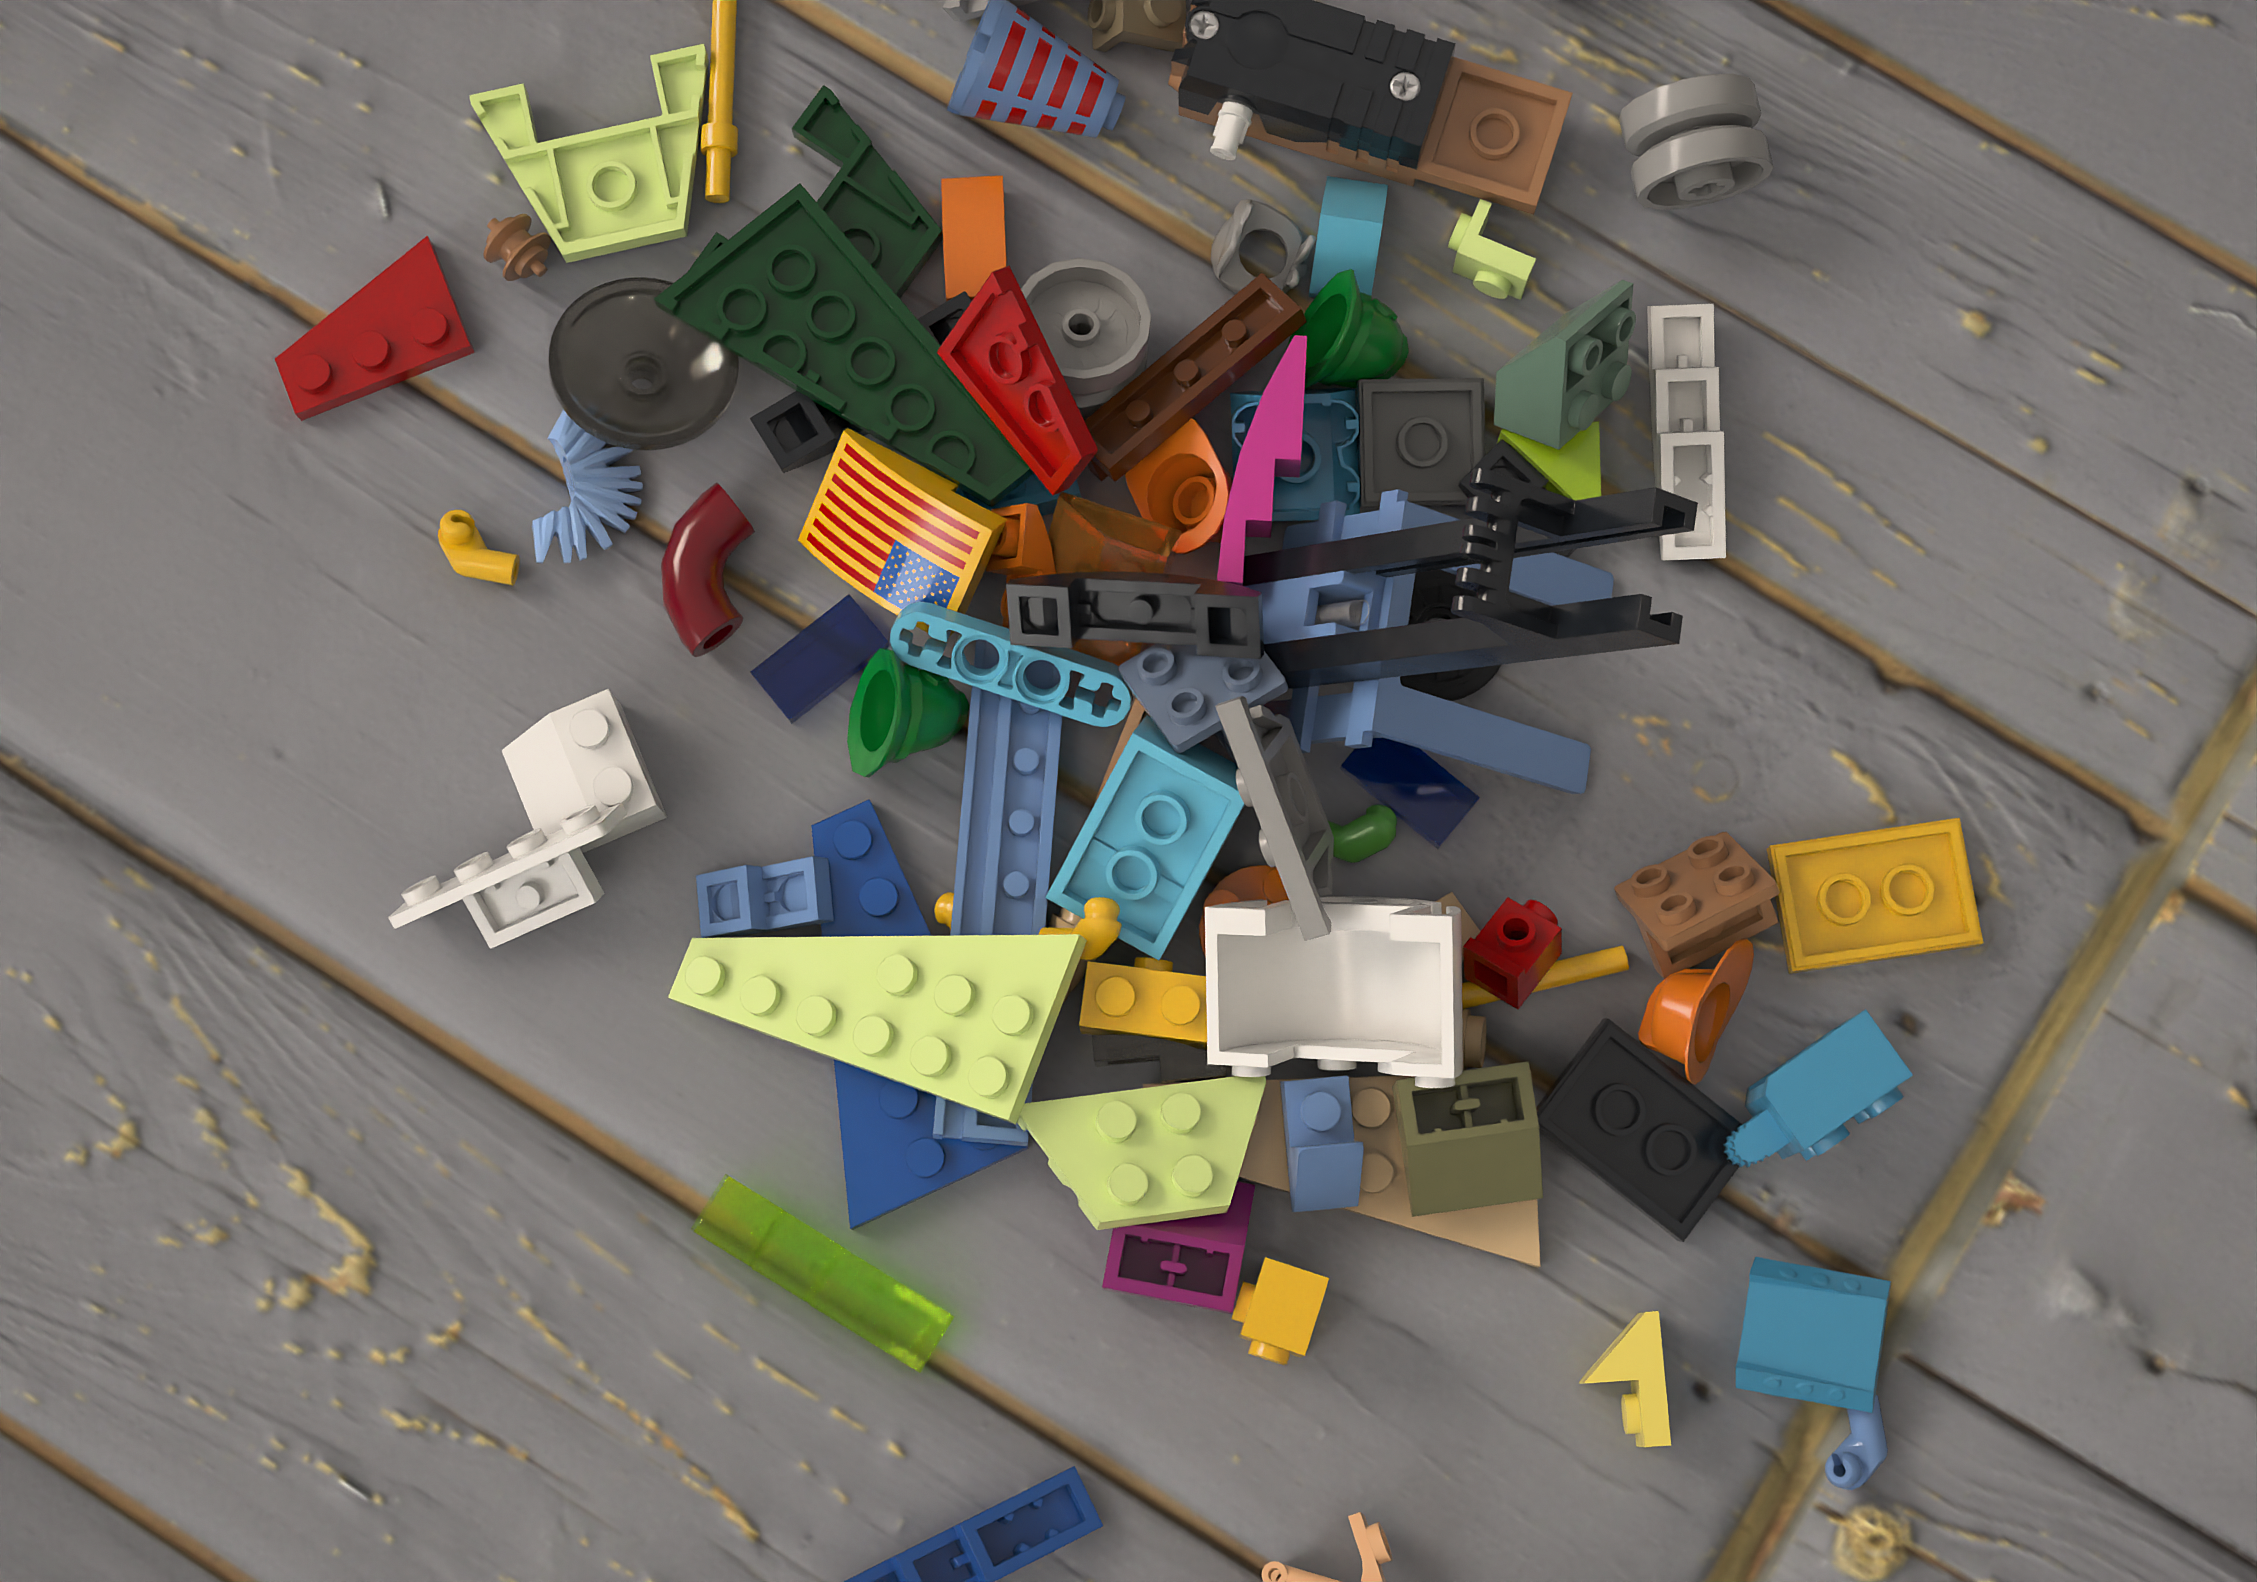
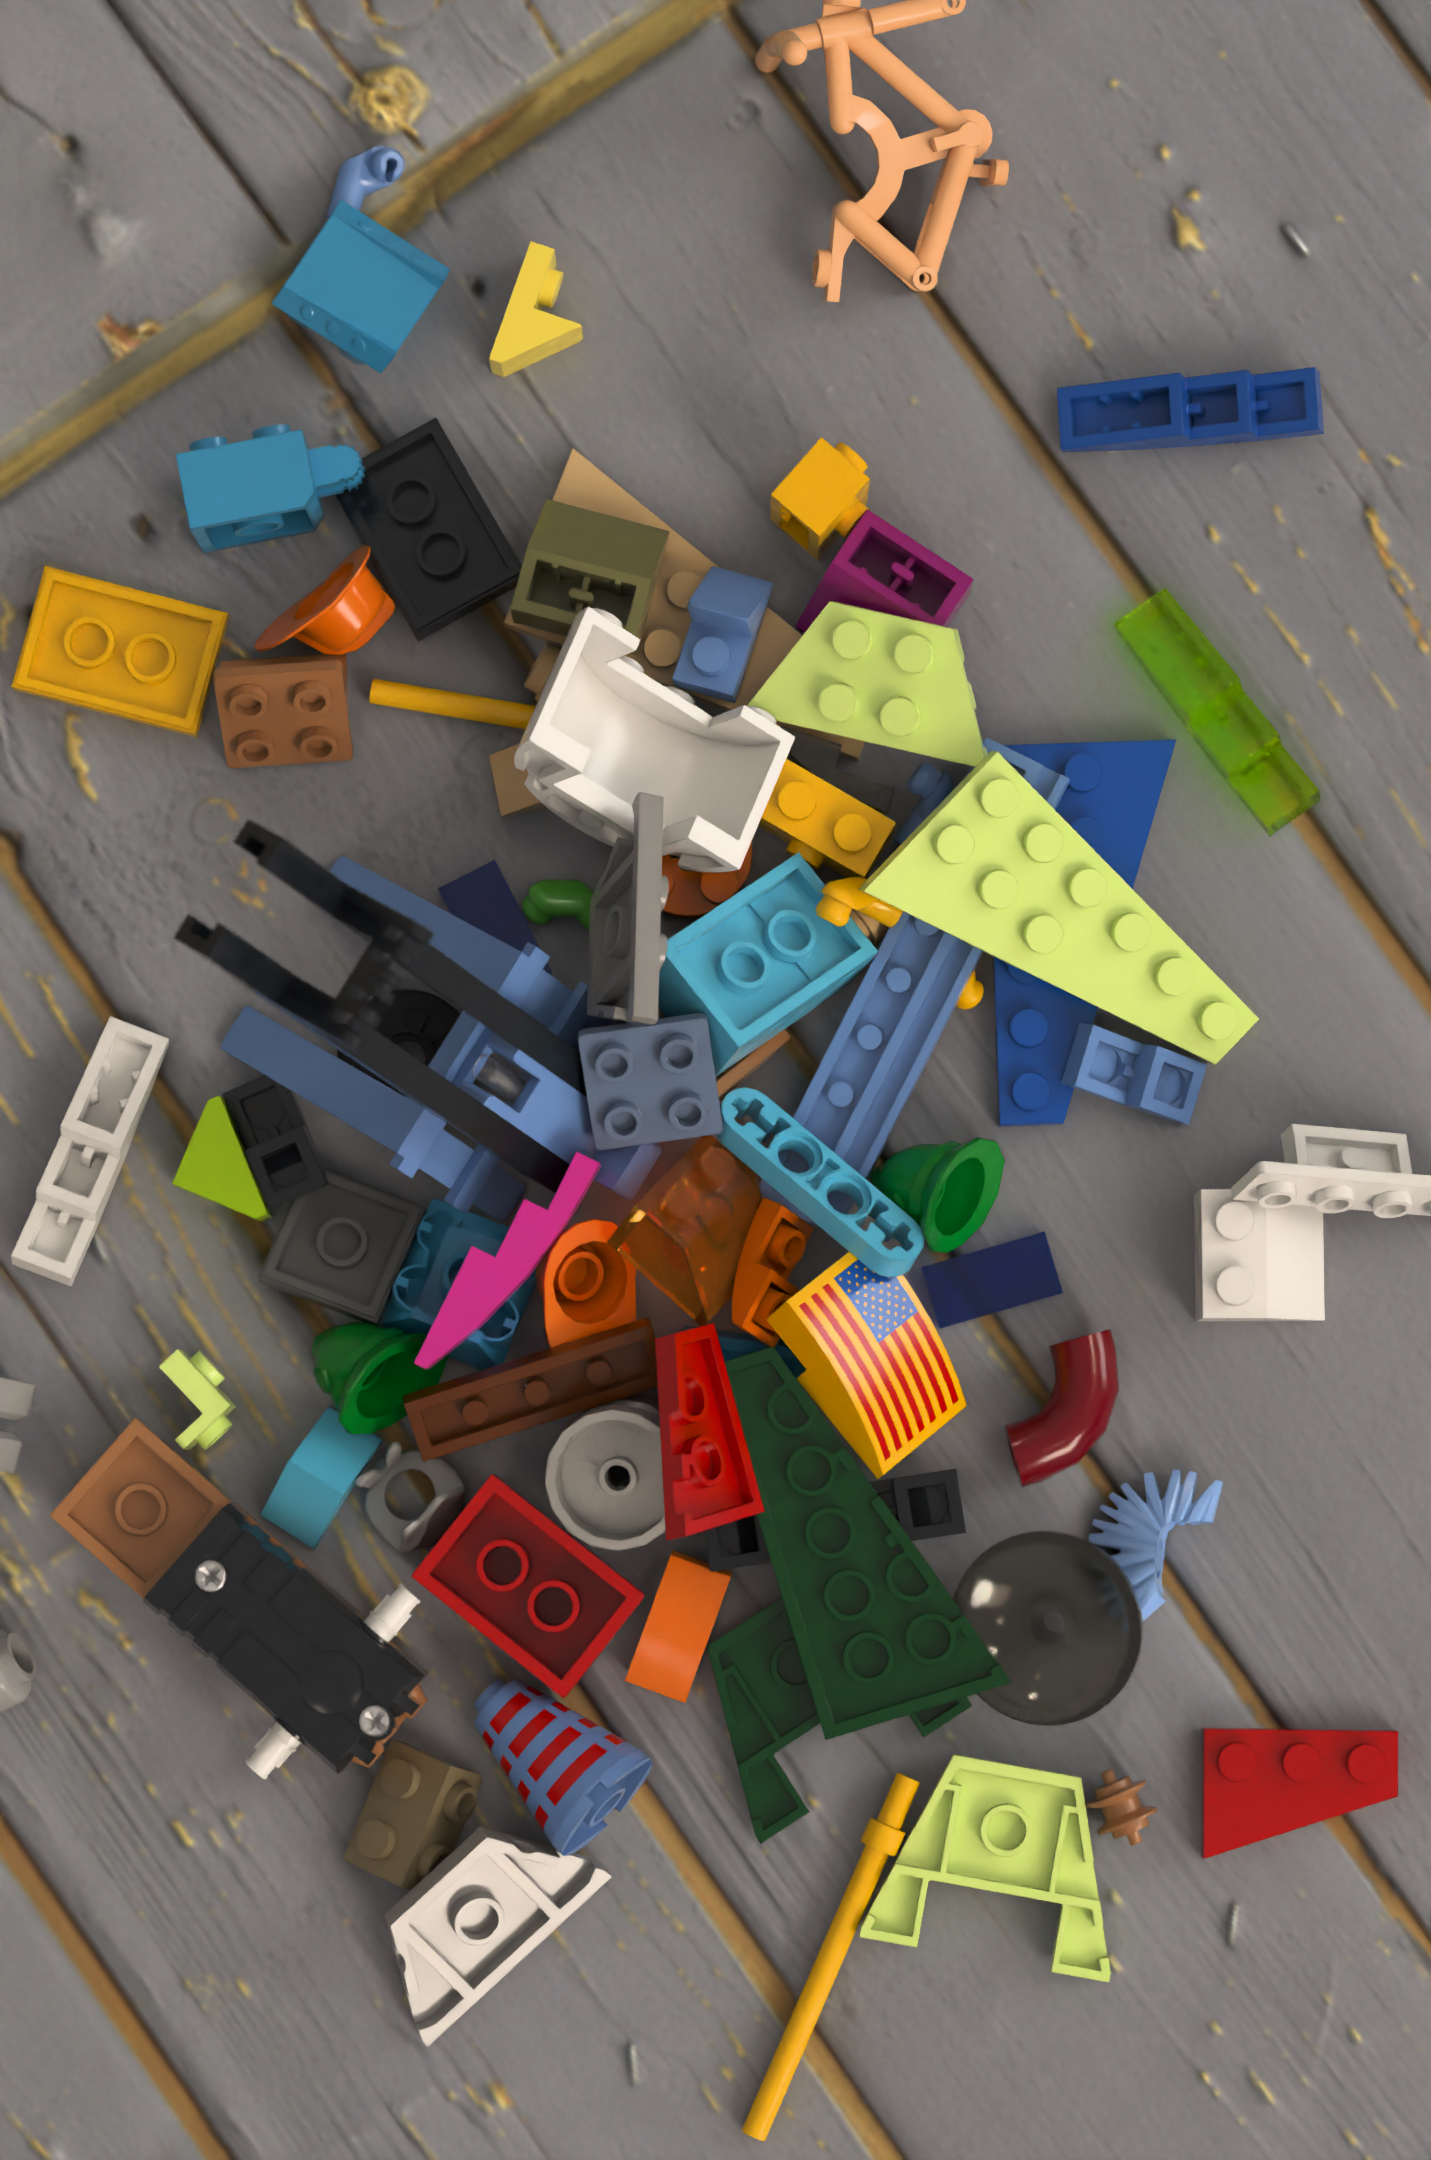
camera: 160 degrees left, 5 degrees up
yellow arm [437,510,520,586] -> none
black slope [1006,572,1264,659] -> none
red brick [1463,897,1562,1010] -> none
sand green slope [1494,280,1636,450] -> none
none -> red brick [411,1474,646,1699]
none -> medium blue arm [893,762,953,847]

